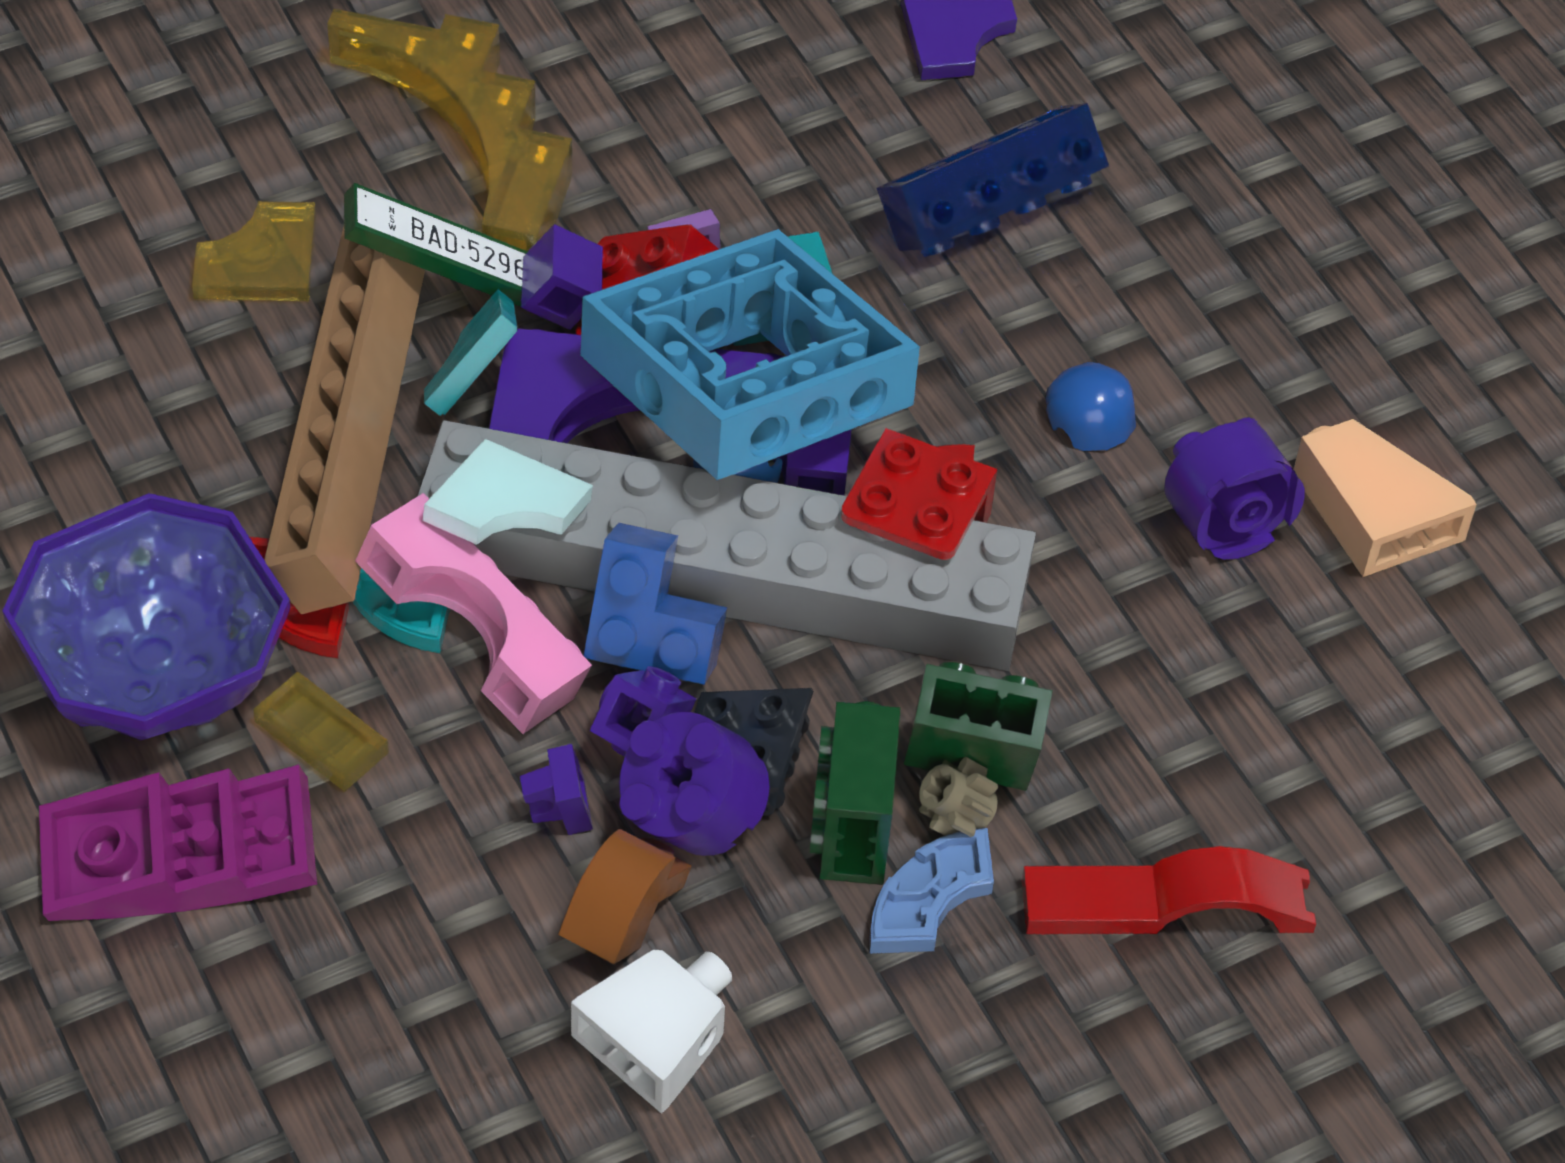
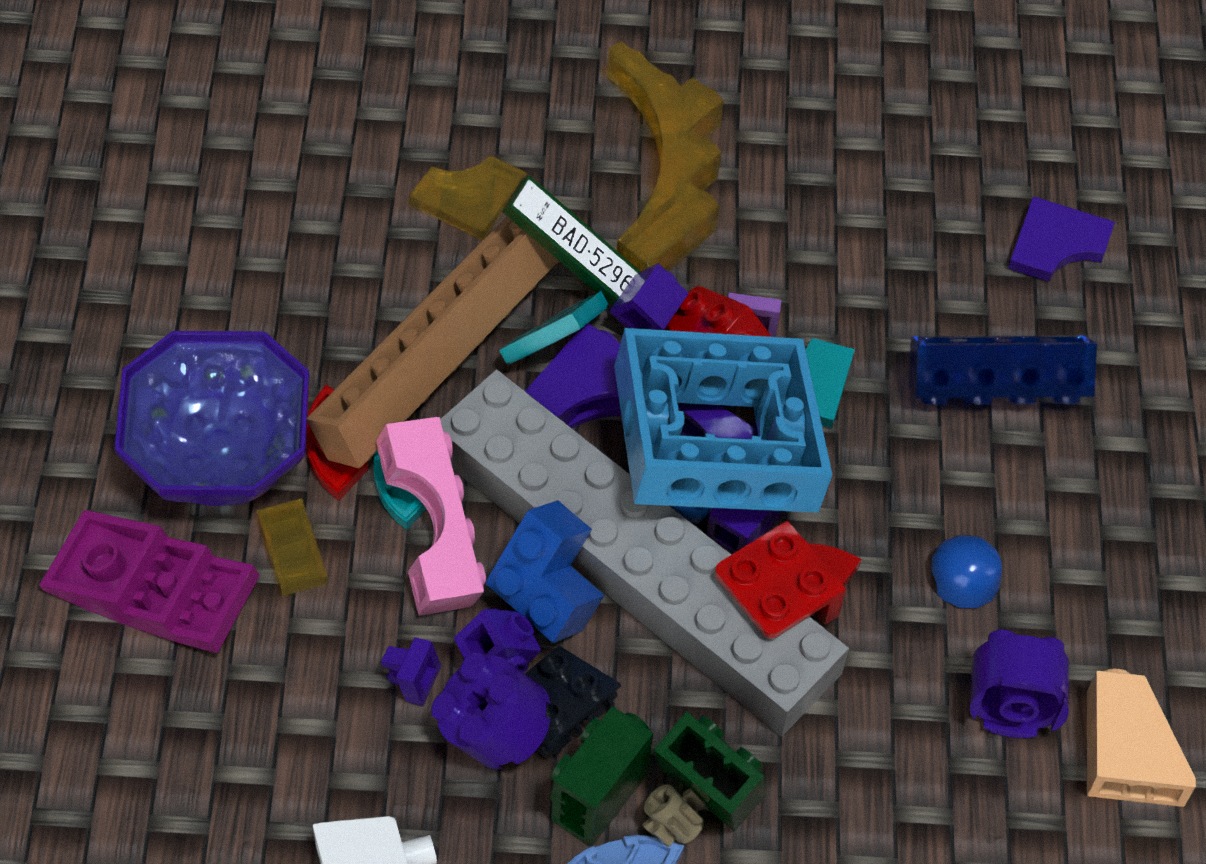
camera: 30 degrees right, 5 degrees up
light aqua tile [423,439,593,545] -> none
dark orange brick [558,829,692,964] -> none

